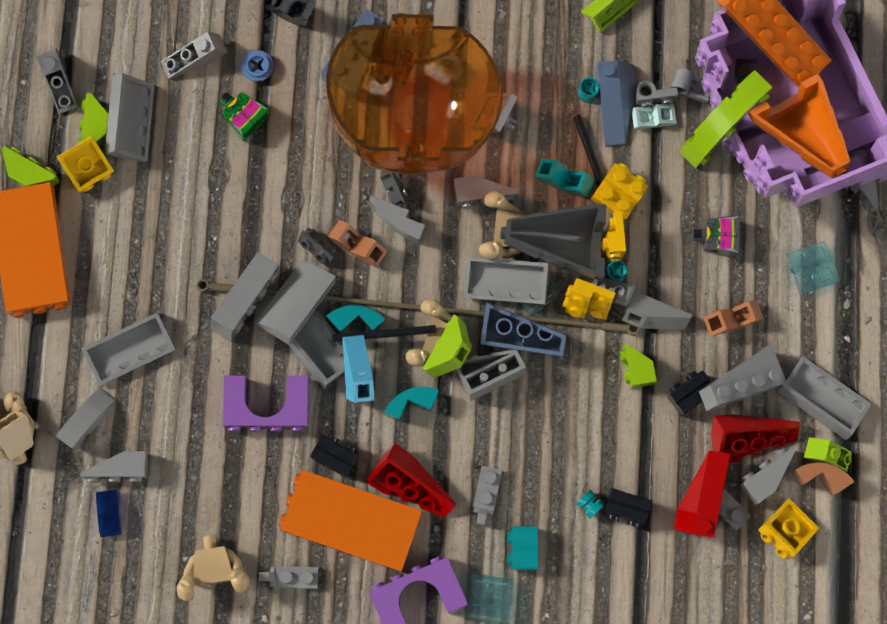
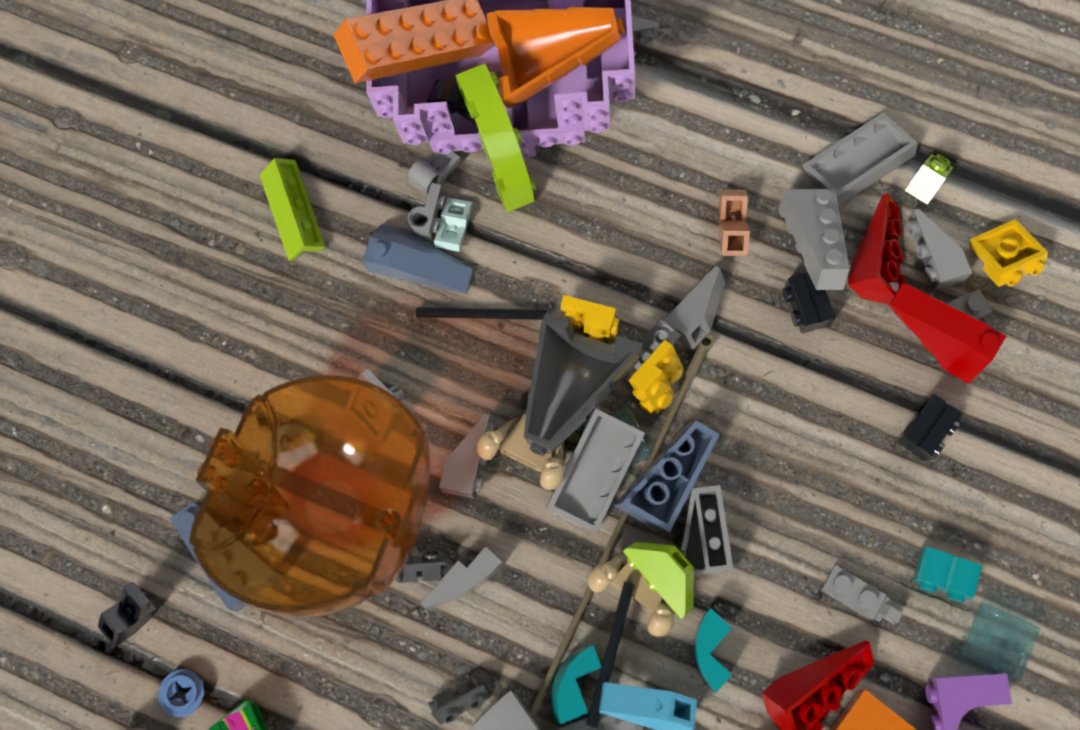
camera: 60 degrees left, 5 degrees down
nougat brick [328,220,388,268] -> none
teal brick [535,158,595,197] -> none
teal wheel [576,489,605,519] -> none
teal wheel [578,77,600,103] -> none
yellow plate [591,163,649,222] -> none
teal wheel [605,260,627,282] -> none
lime slope [620,344,657,389] -> none
torso [692,215,740,258] -> none
clear light blue slope [786,241,840,294] -> none
nougat brick [792,463,854,495] -> none

